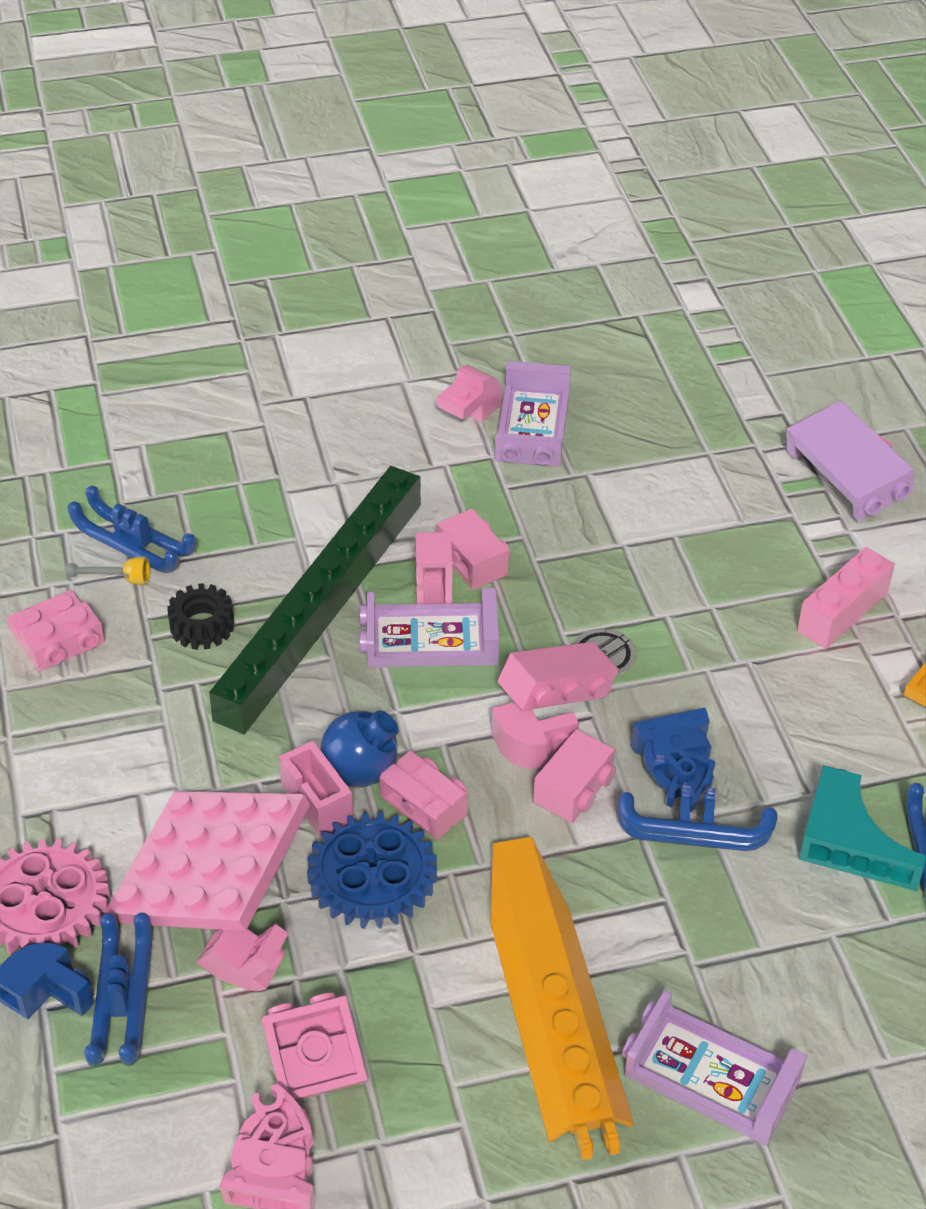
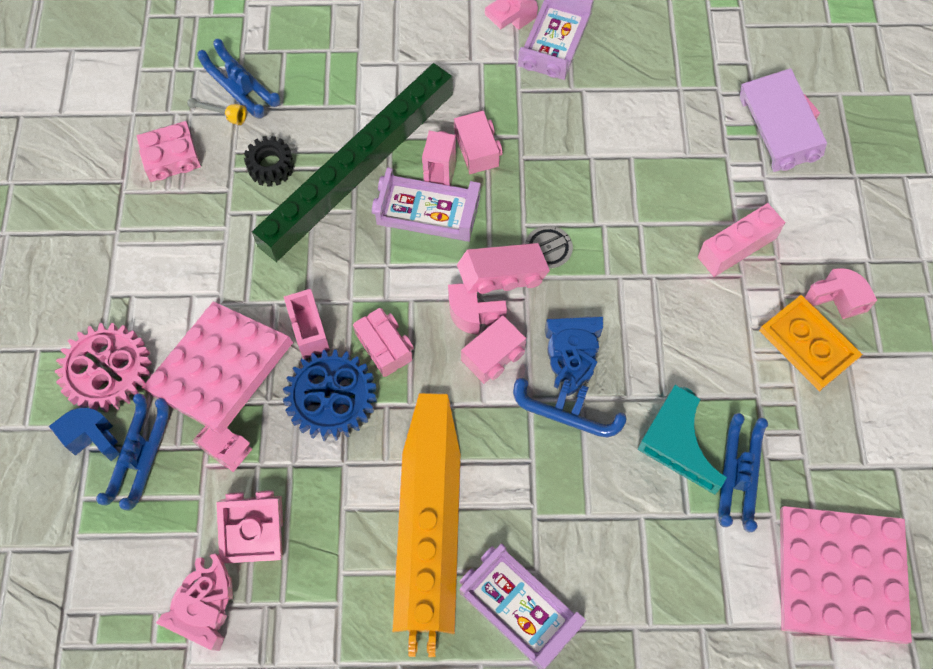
camera: 15 degrees right, 20 degrees up
blue brick [320,710,399,788] -> none

